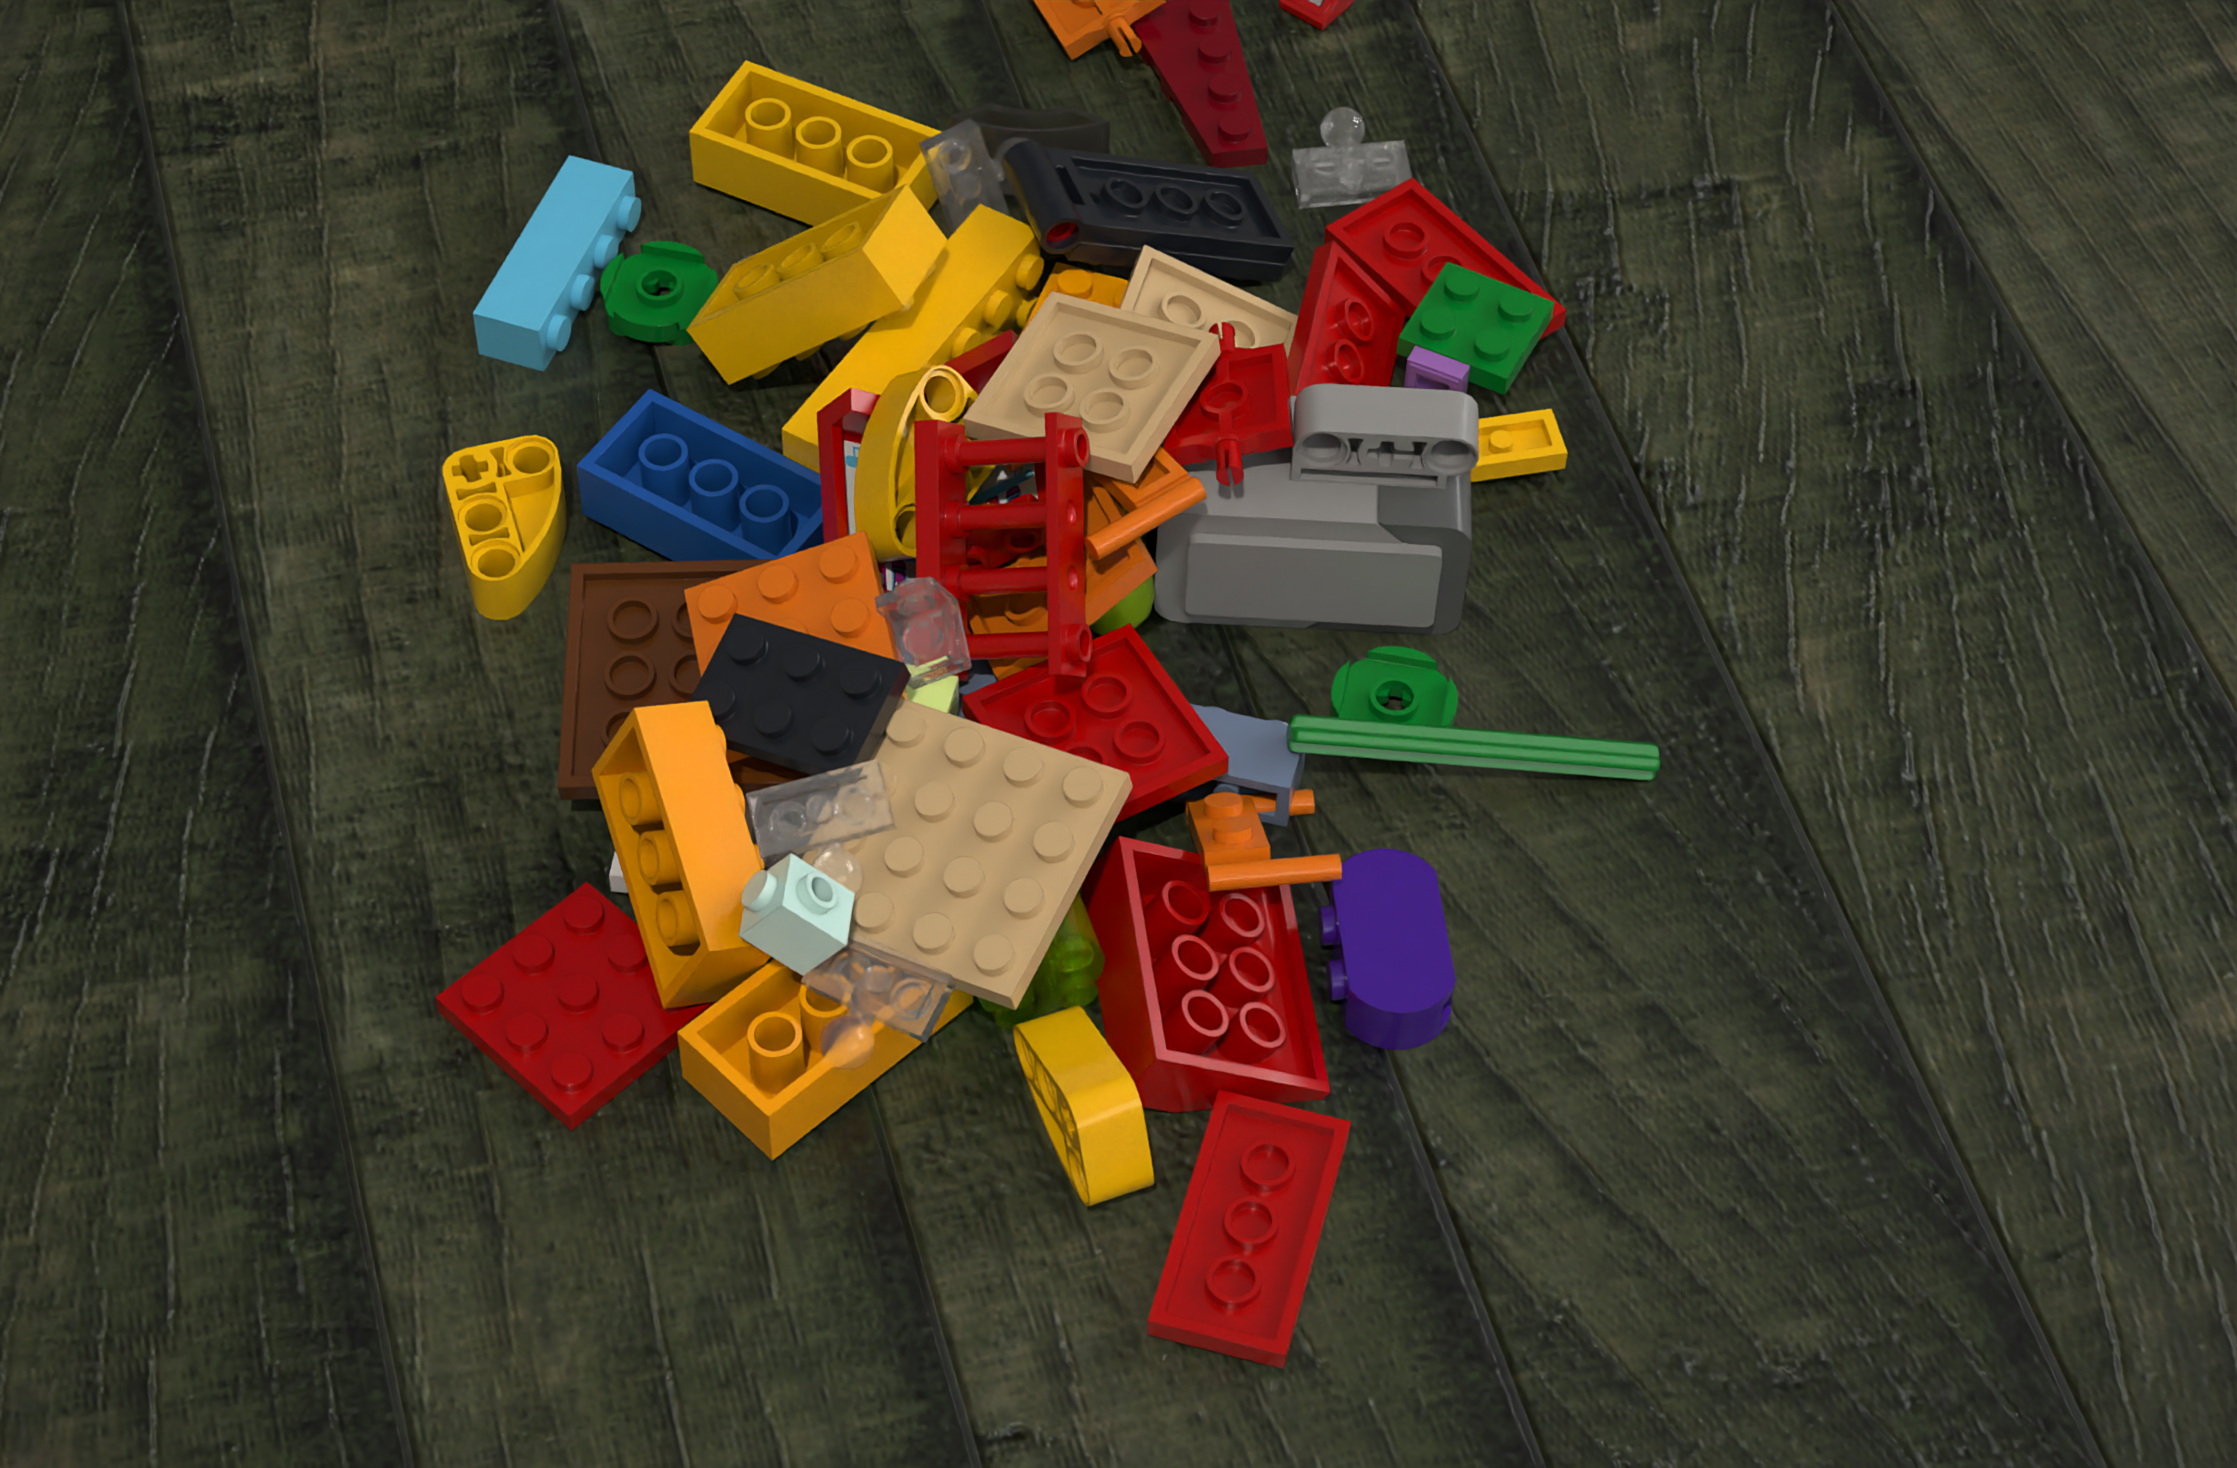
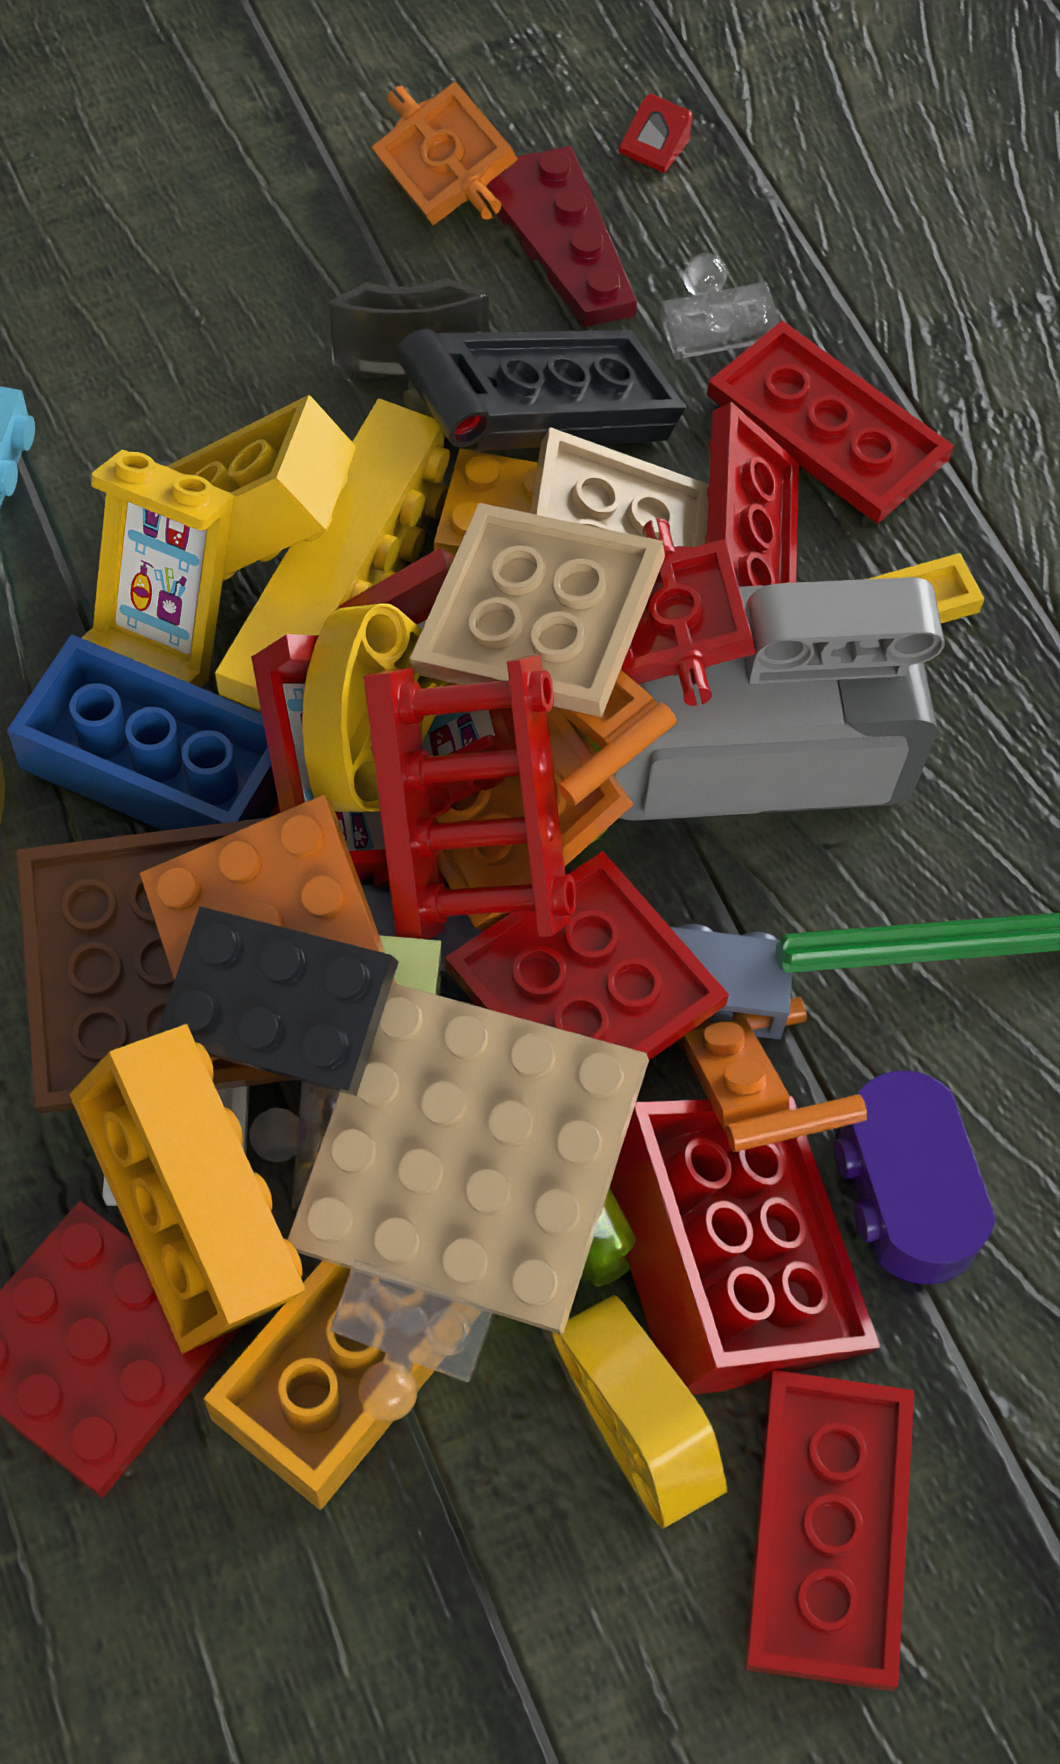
camera: 10 degrees left, 10 degrees up
green plate [600,241,718,346] -> none
yellow brick [689,60,949,226] -> none
light aqua brick [739,853,855,976] -> none
clear plate [746,759,896,896] -> none
clear bracket [874,577,972,690] -> none
clear plate [919,119,1028,234] -> none
green plate [1330,646,1458,763] -> none
green plate [1396,262,1555,395] -> none
medium lavender tile [1404,346,1470,394] -> none
none -> yellow panel [81,449,235,688]

